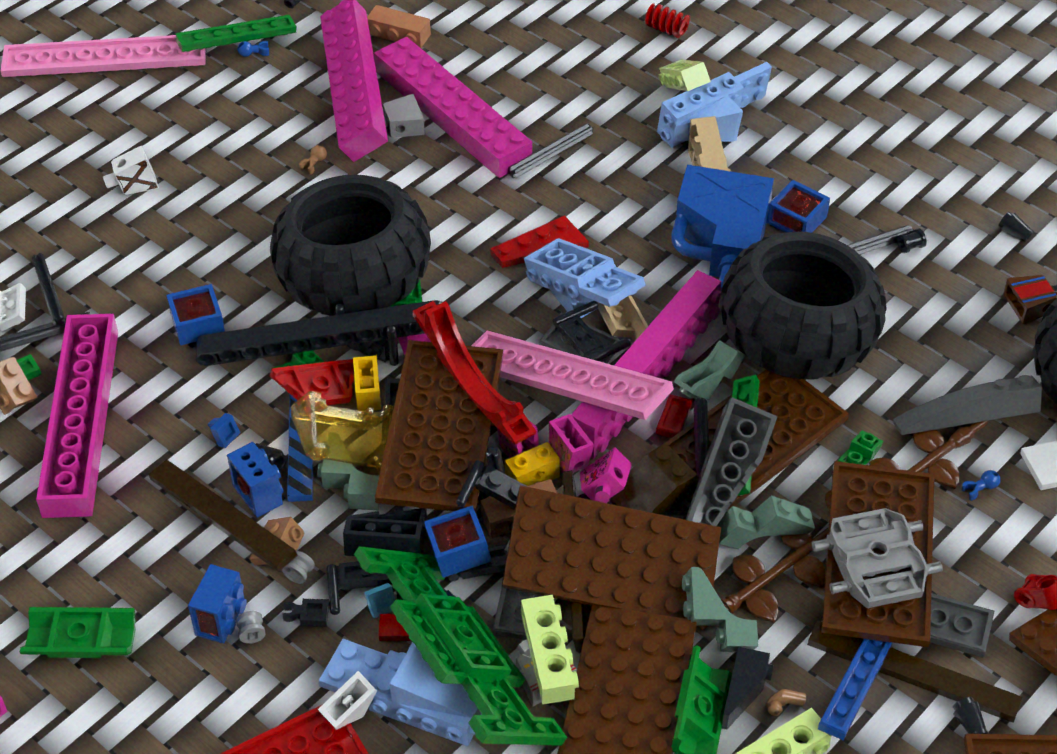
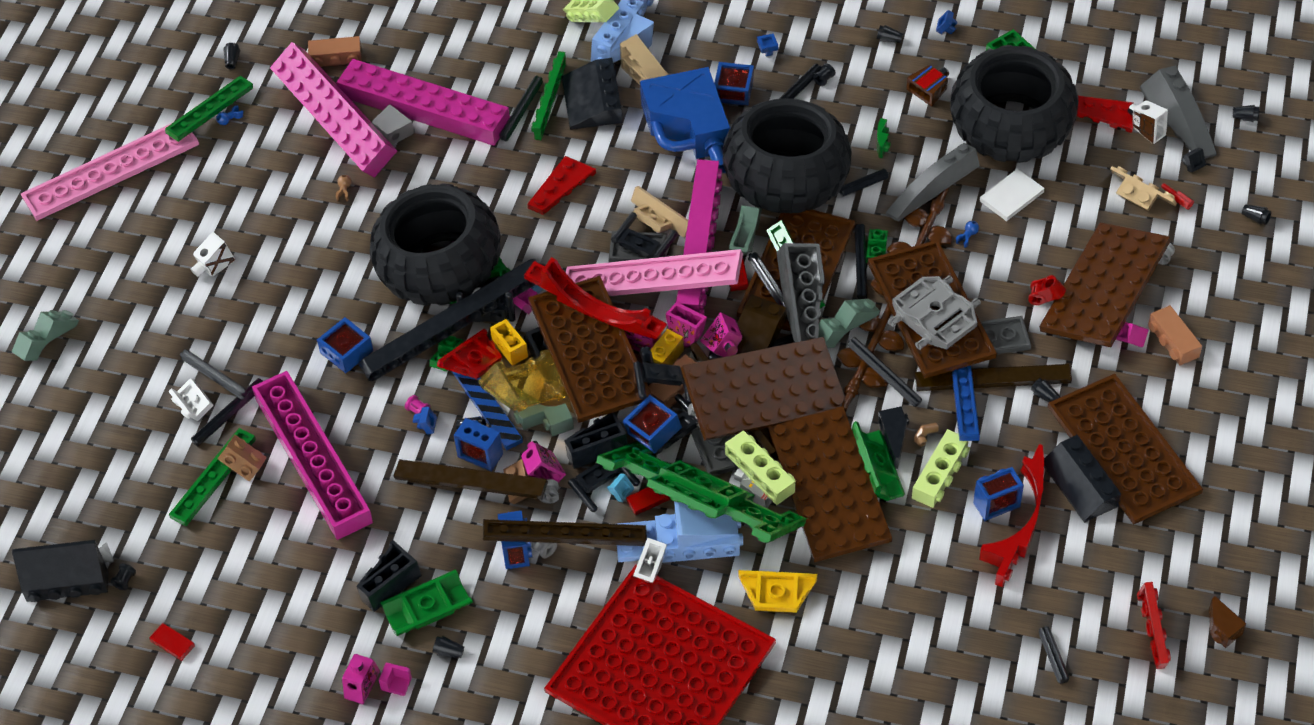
camera: 25 degrees left, 5 degrees up
black plate [282,598,329,627] -> none
light blue wedge [524,238,646,318] -> none
sand green arch [682,567,758,652] -> none
none -> black wedge [356,539,422,612]
none -> dark pink bush [405,395,430,414]
none -> black cone [432,636,465,658]
none -> dark brown tile [483,519,647,546]
none -> dark pink torso [521,441,566,482]
none -> green plate [531,51,566,141]
none -> black slope [562,58,622,130]
none -> blue tile [757,33,778,57]
none -> black axle [839,169,889,197]
none -> black axle [847,337,922,407]
none -> black axle [855,224,867,300]
none -> green slope [876,118,891,158]

